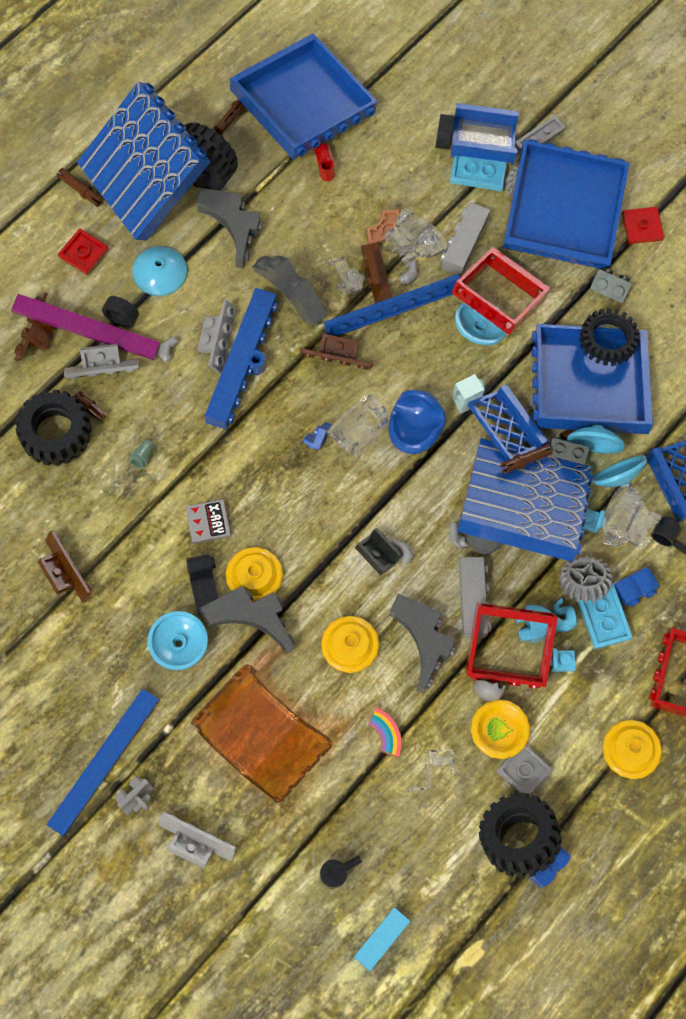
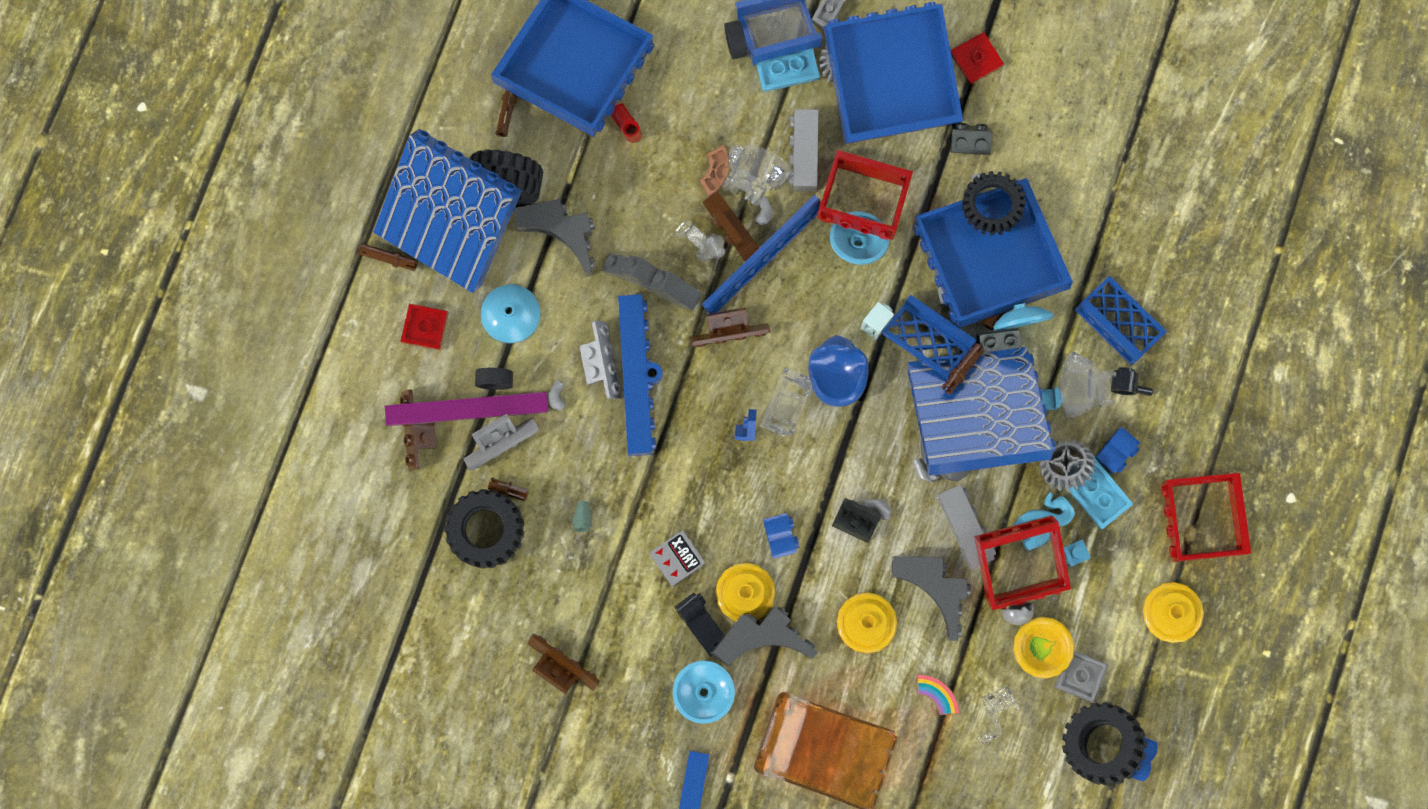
camera: 15 degrees left, 10 degrees up
medium azure dish [592,455,647,488] -> none
none -> blue brick [763,513,800,559]

